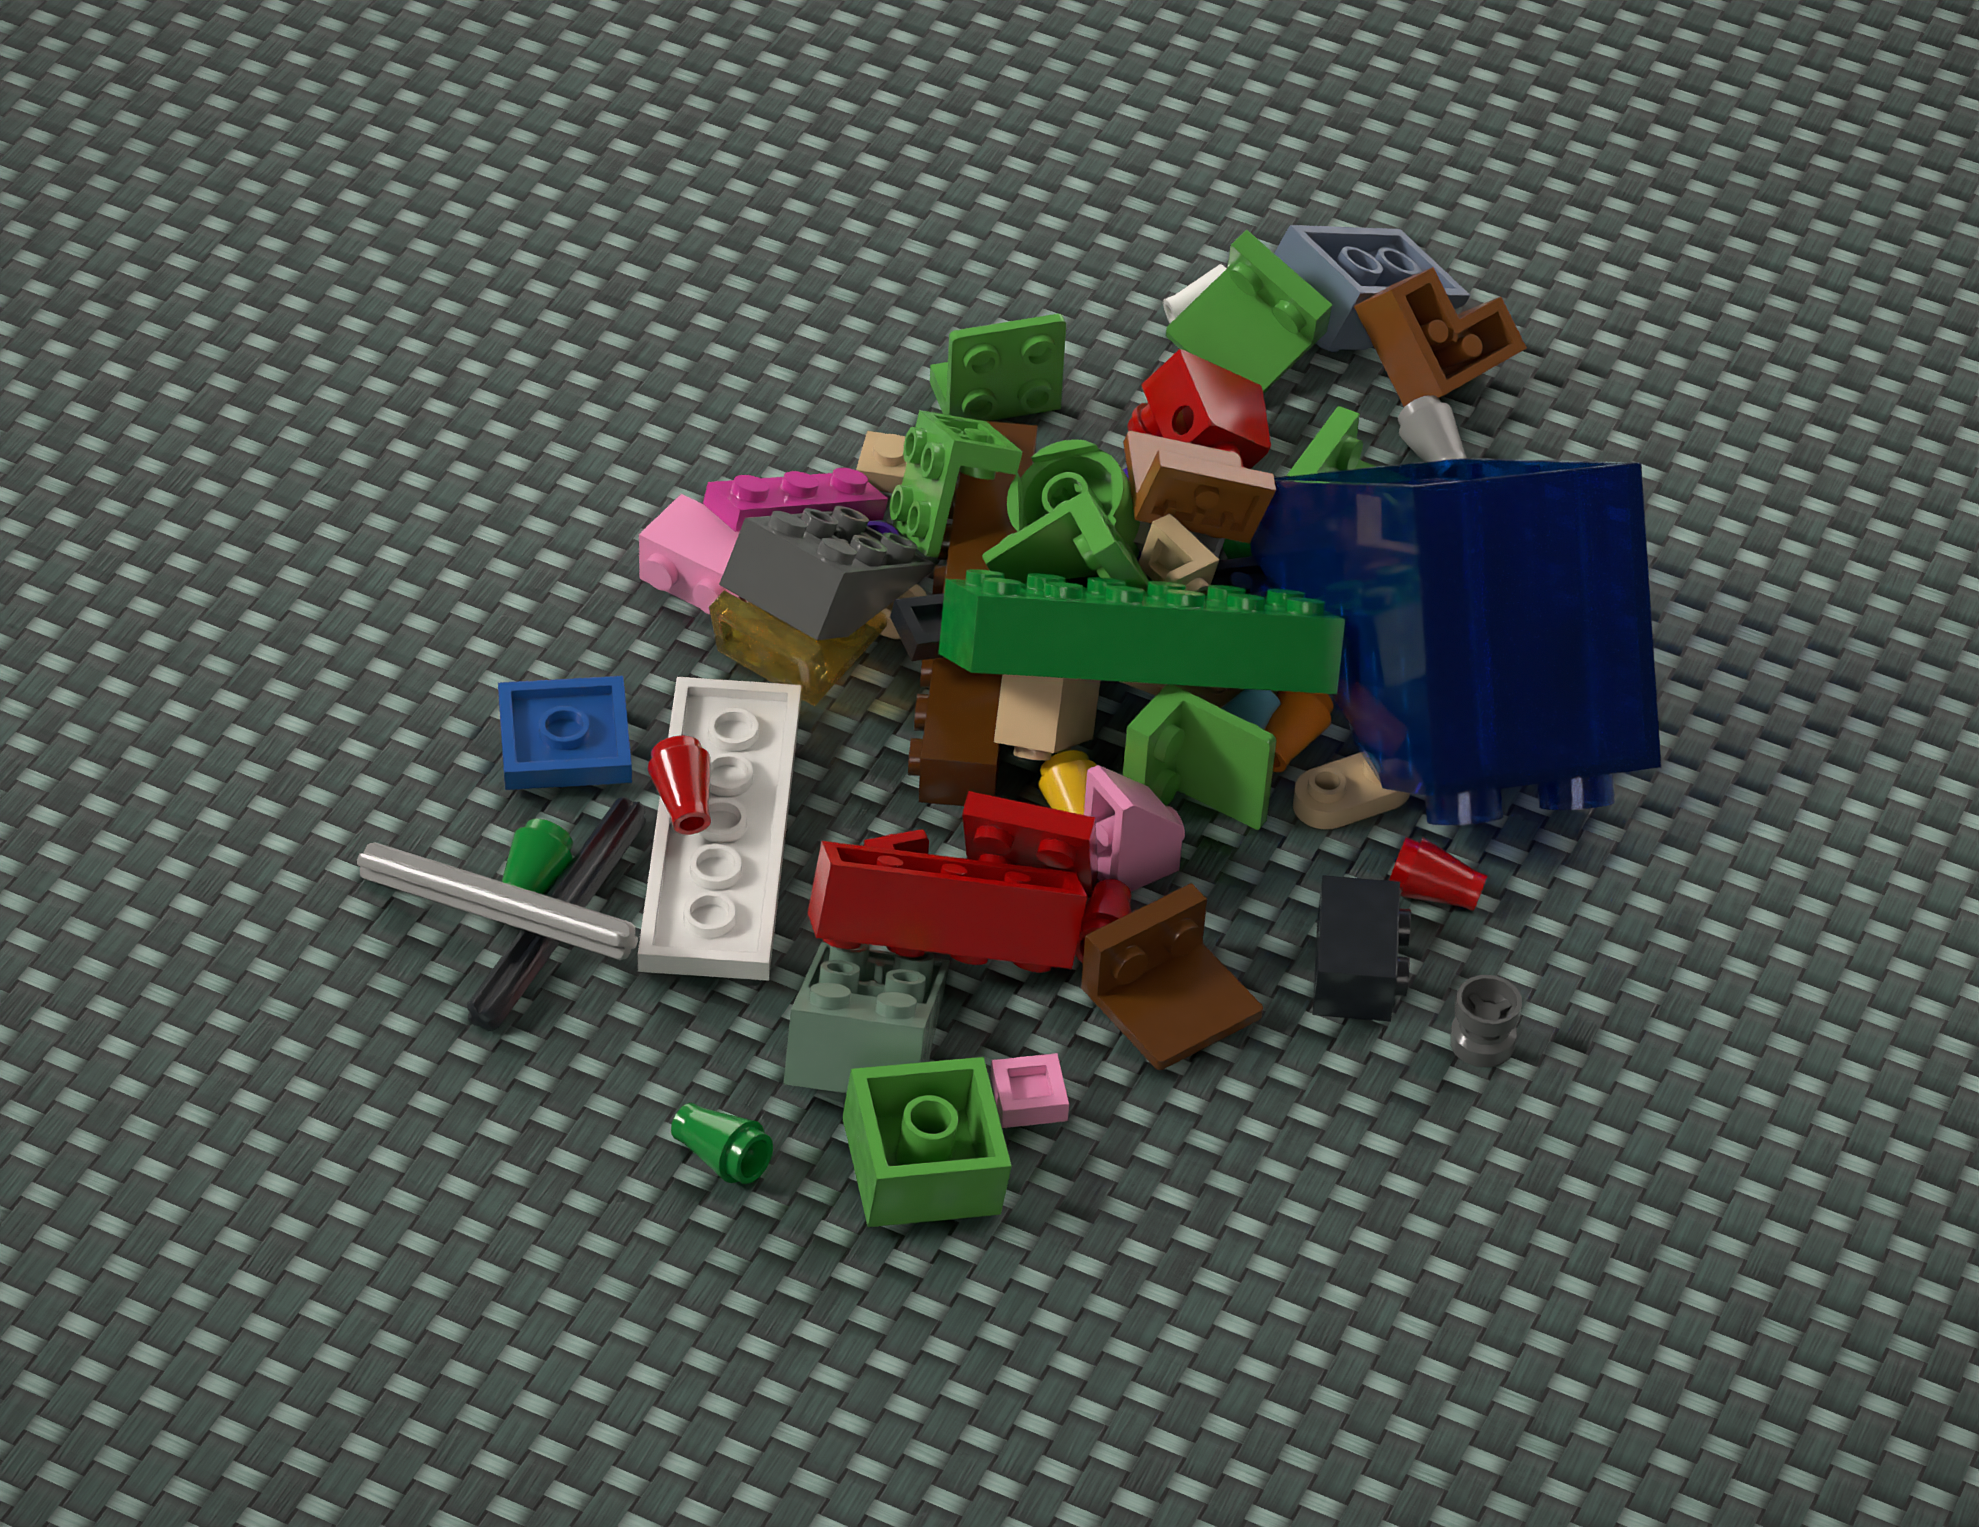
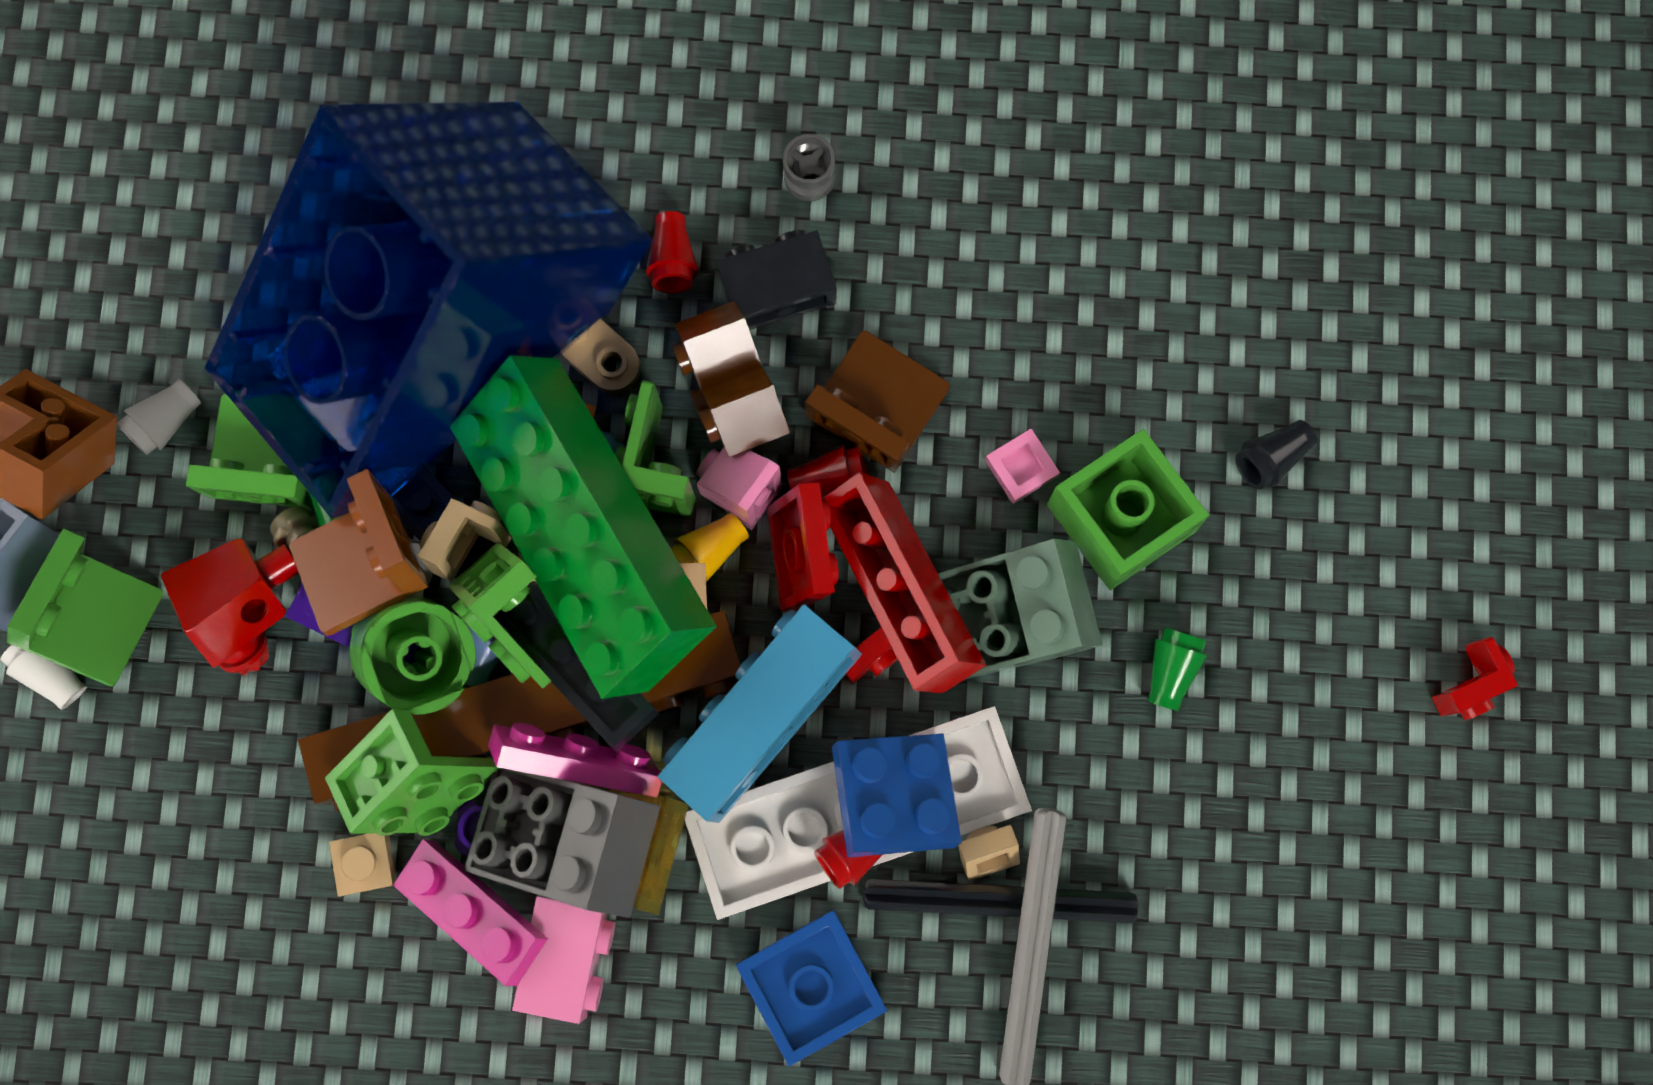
camera: 110 degrees left, 35 degrees up
green cone [502,818,573,895] -> none
bright green bracket [930,314,1066,421] -> none
none -> dark pink plate [488,723,662,798]
none -> dark azure brick [657,604,862,823]
none -> brick [672,301,790,457]
none -> blue plate [832,733,962,858]
none -> tan plate [958,825,1020,882]
none -> black cone [1235,420,1317,489]
none -> red bracket [1431,636,1519,721]

